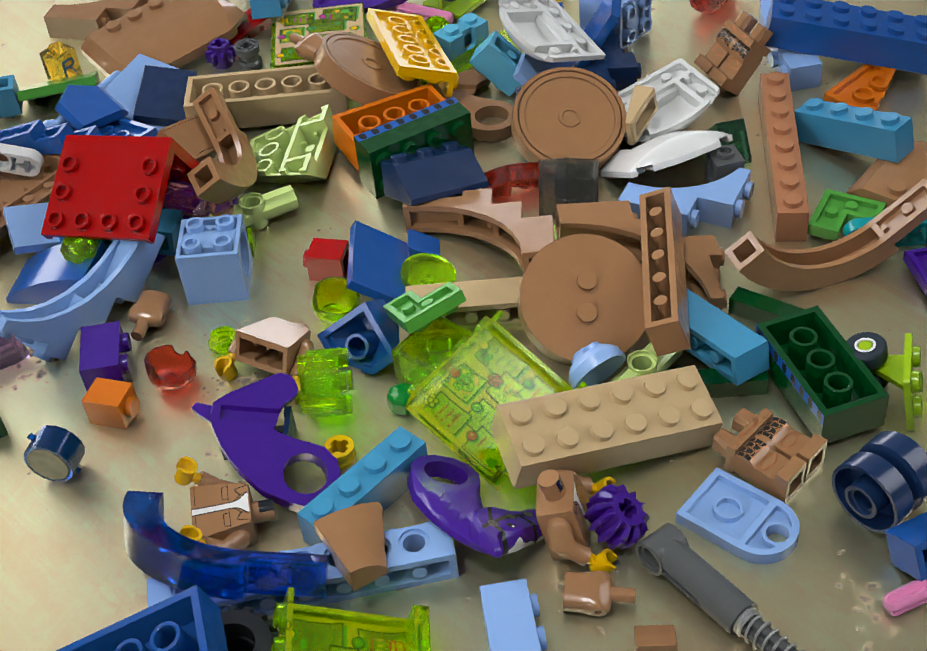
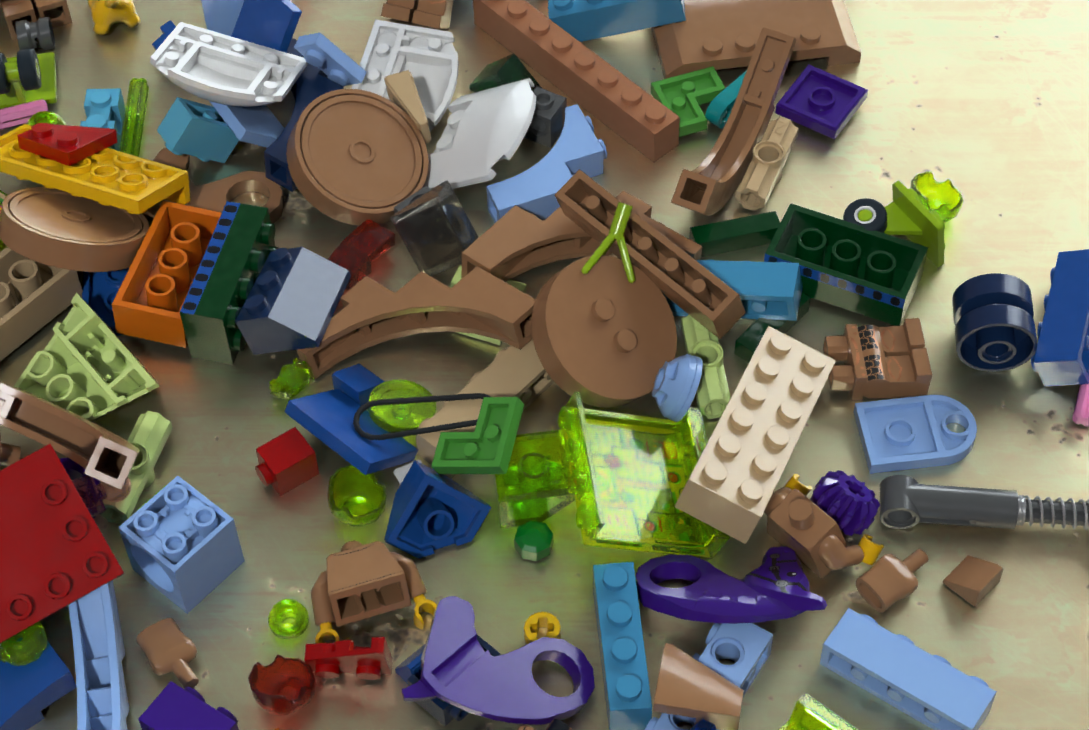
camera: 50 degrees left, 10 degrees up
clear neon green brick [297,347,354,418] -> none
none -> red wing [17,123,118,166]
none -> clear neon green plate [269,358,310,400]
none -> light blue plate [294,32,366,86]
none -> red wing [304,637,393,680]
none -> black piece [353,393,491,441]
none -> lime plant [581,202,635,283]
none -> tan piece [736,117,799,211]

